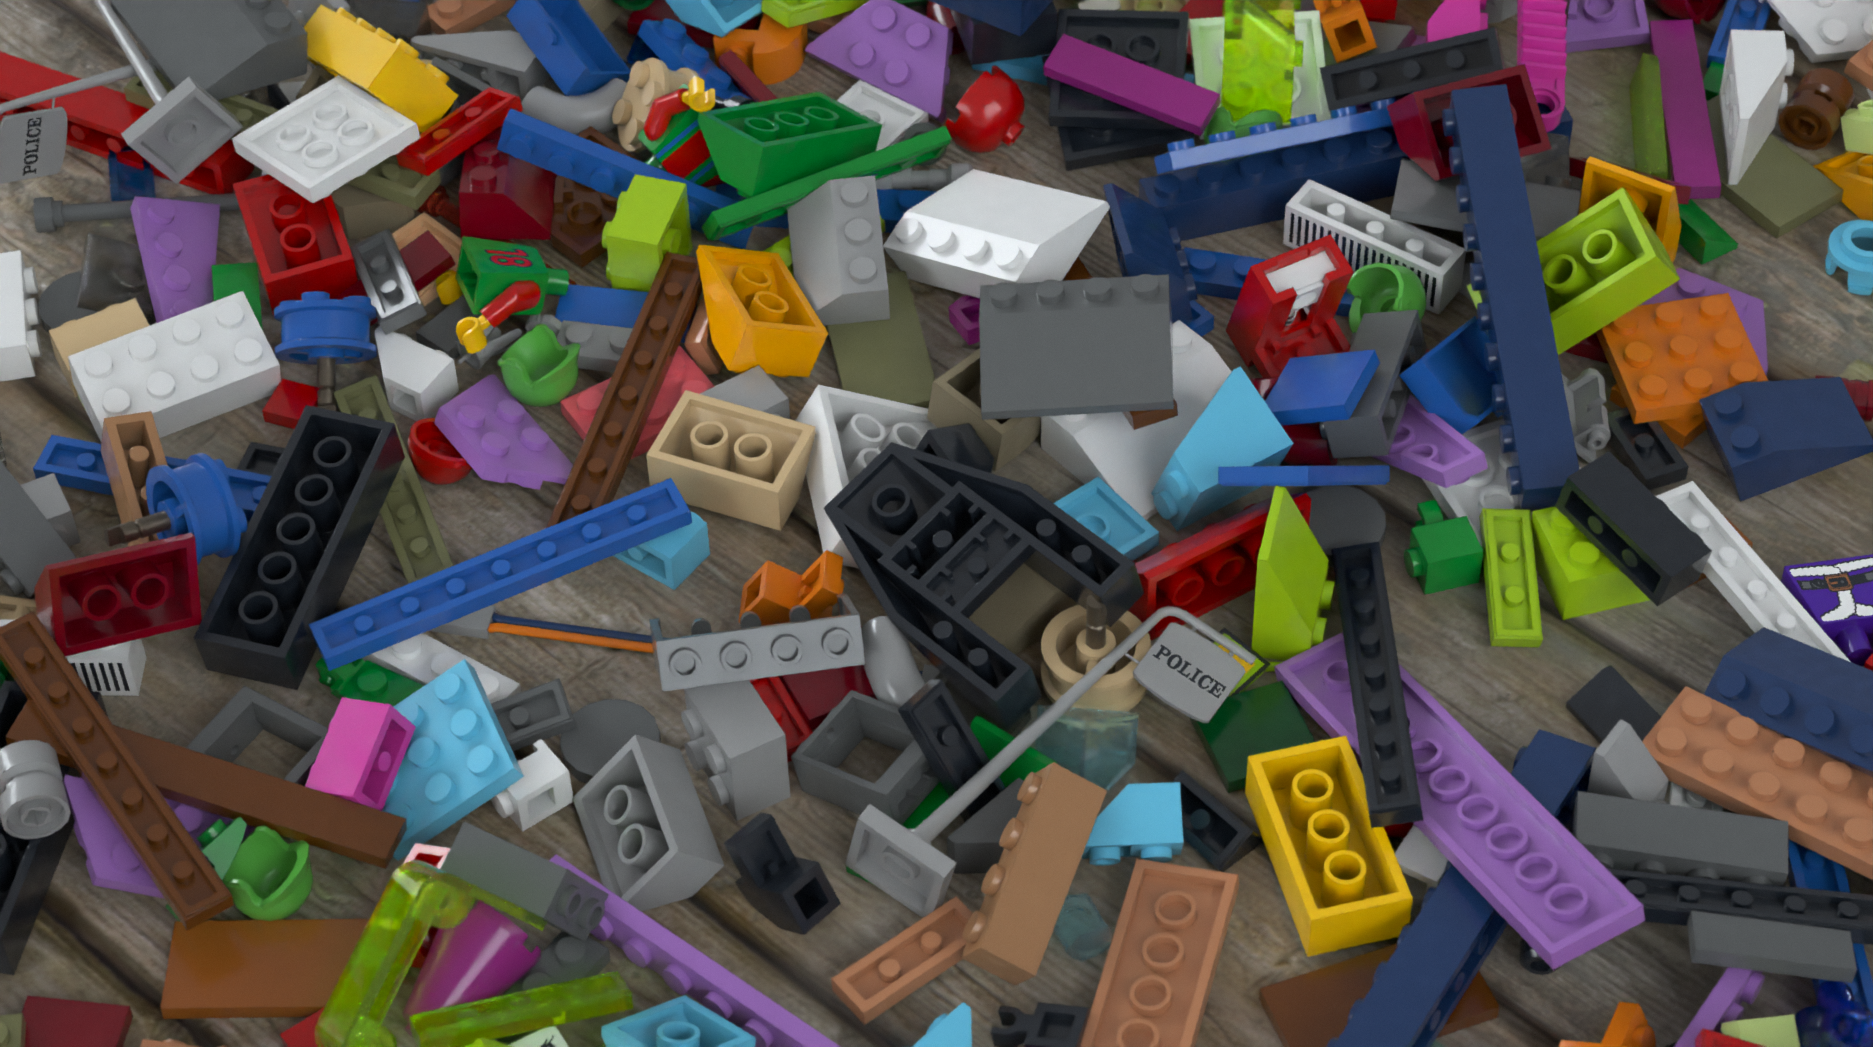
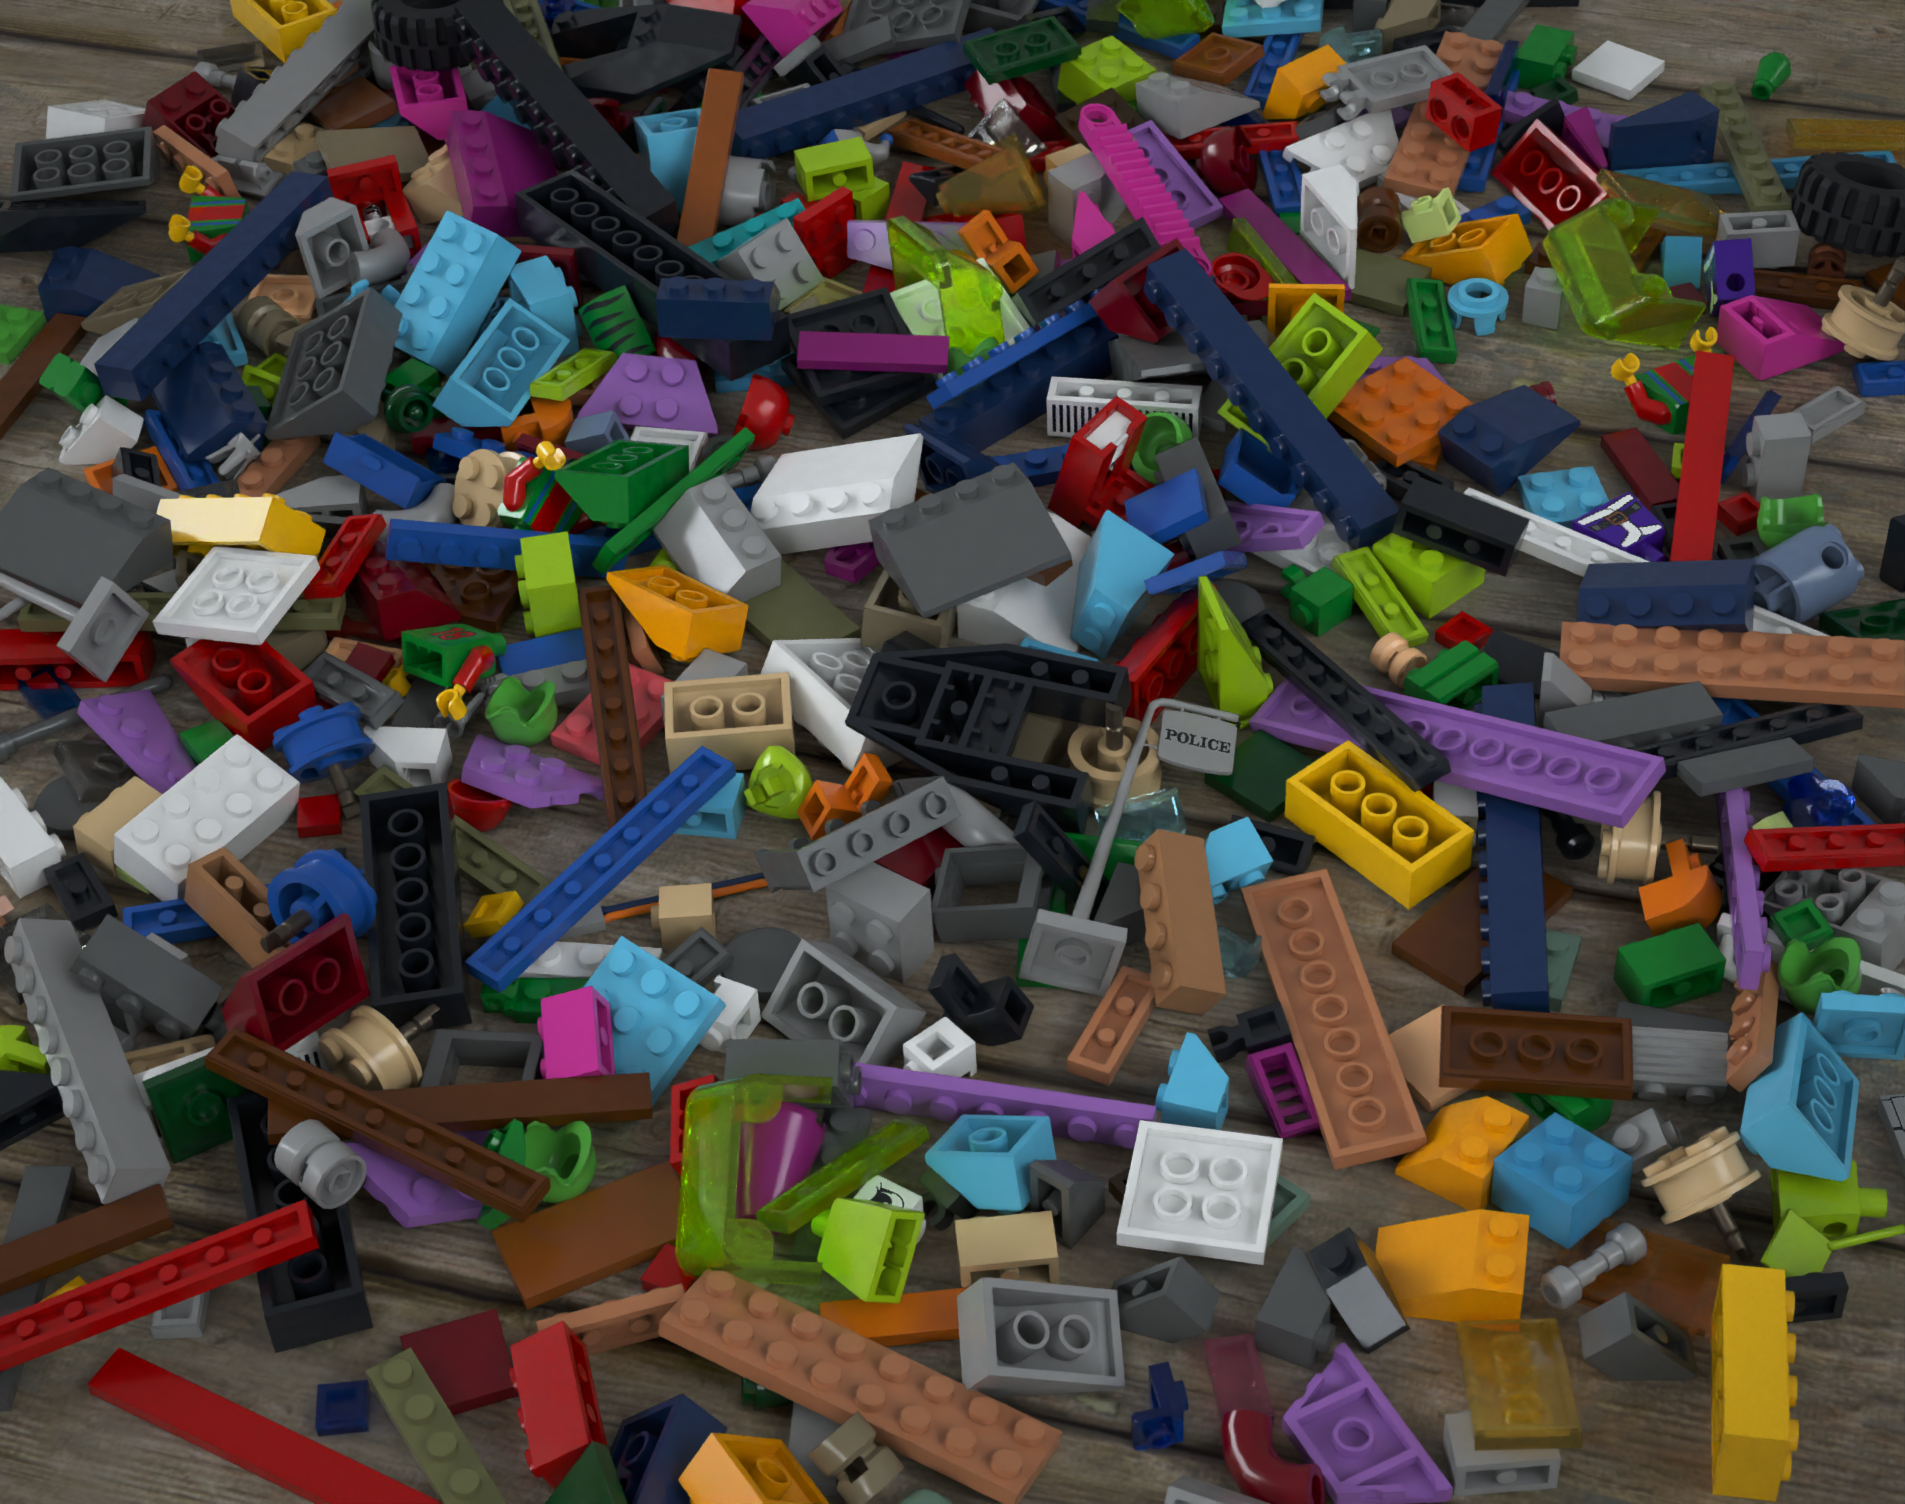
camera: 25 degrees left, 5 degrees down
none -> black plate [43,852,118,933]
none -> tan wheel [318,1003,439,1091]
none -> yellow plate [463,890,524,938]
none -> sand blue brick [565,410,630,455]
none -> tan brick [651,883,716,949]
none -> lime piece [743,745,813,820]
none -> white brick [903,1016,977,1077]
none -> red hat [1211,252,1274,304]
none -> light nougat wheel [1370,632,1428,689]
none -> green brick [1403,640,1499,710]
none -> green tile [1405,278,1458,364]
none -> red tile [1435,611,1493,650]
none -> medium azure plate [1516,466,1609,529]
none -> tan wheel [1597,791,1719,886]

